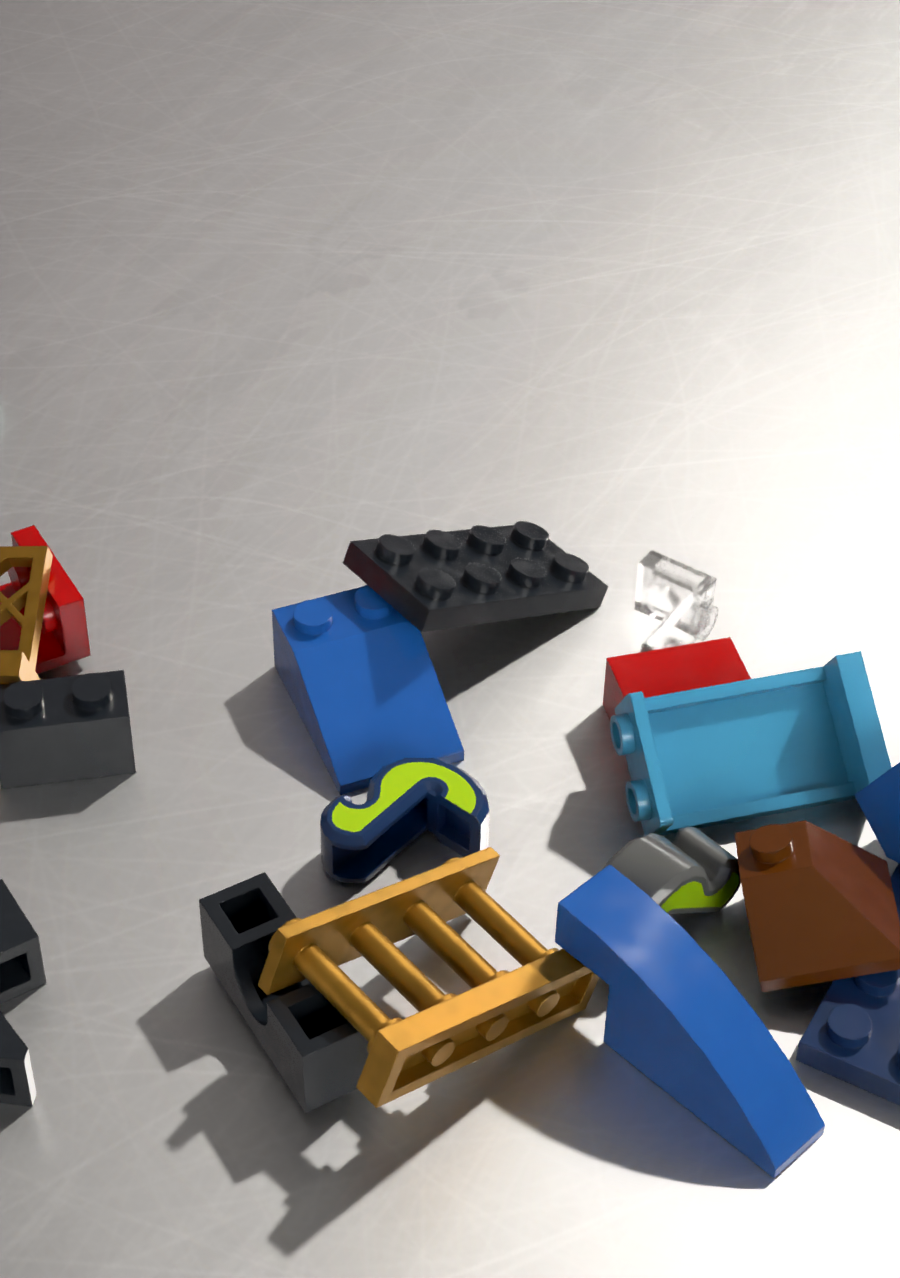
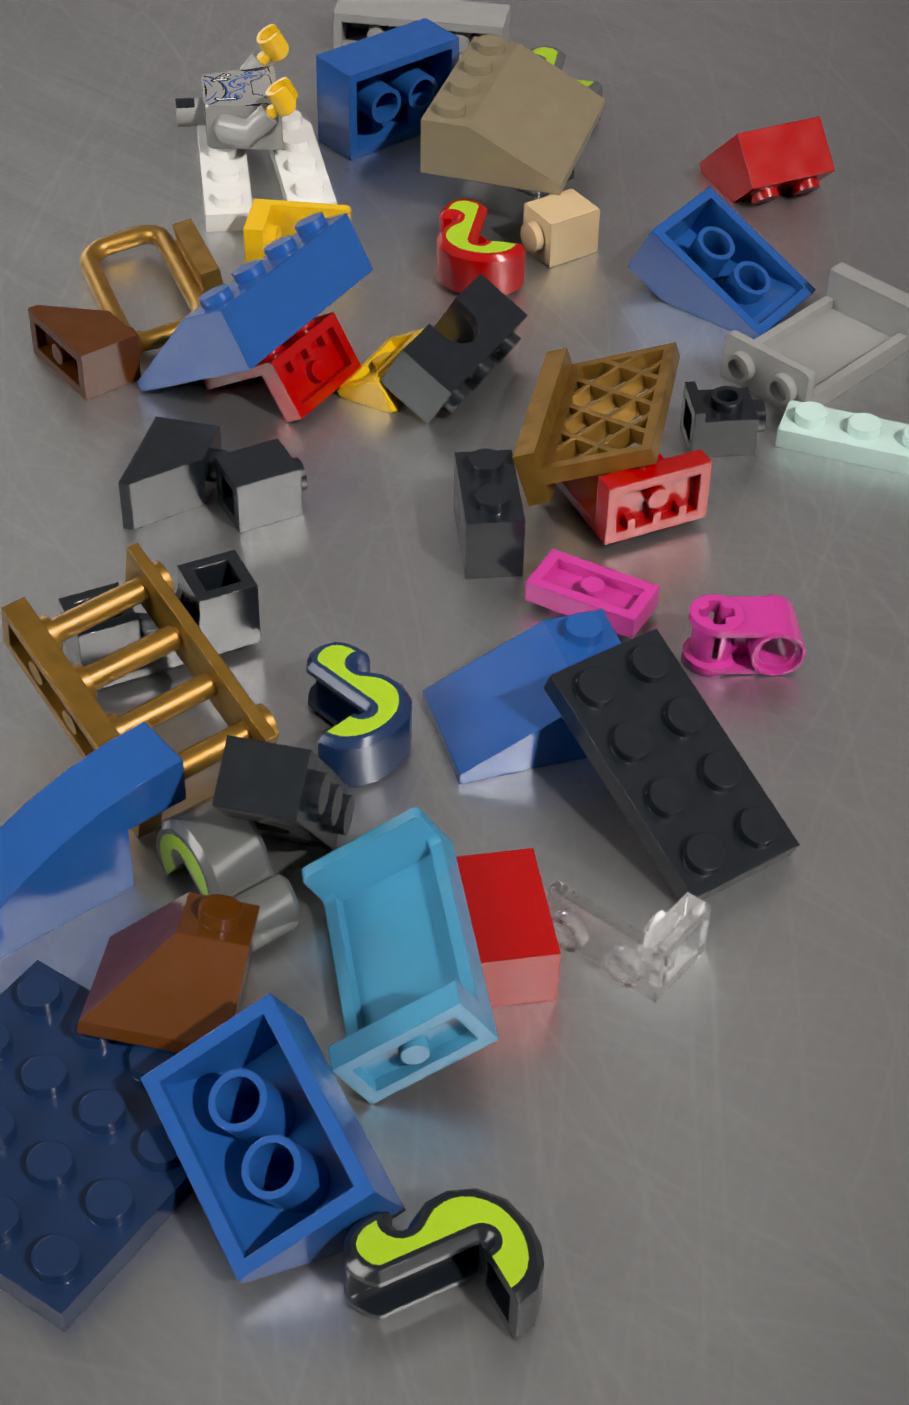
camera: 95 degrees right, 0 degrees up
none -> black arch [212,735,354,850]
none -> dark pink plate [525,549,660,639]
none -> dark pink piece [681,594,806,677]

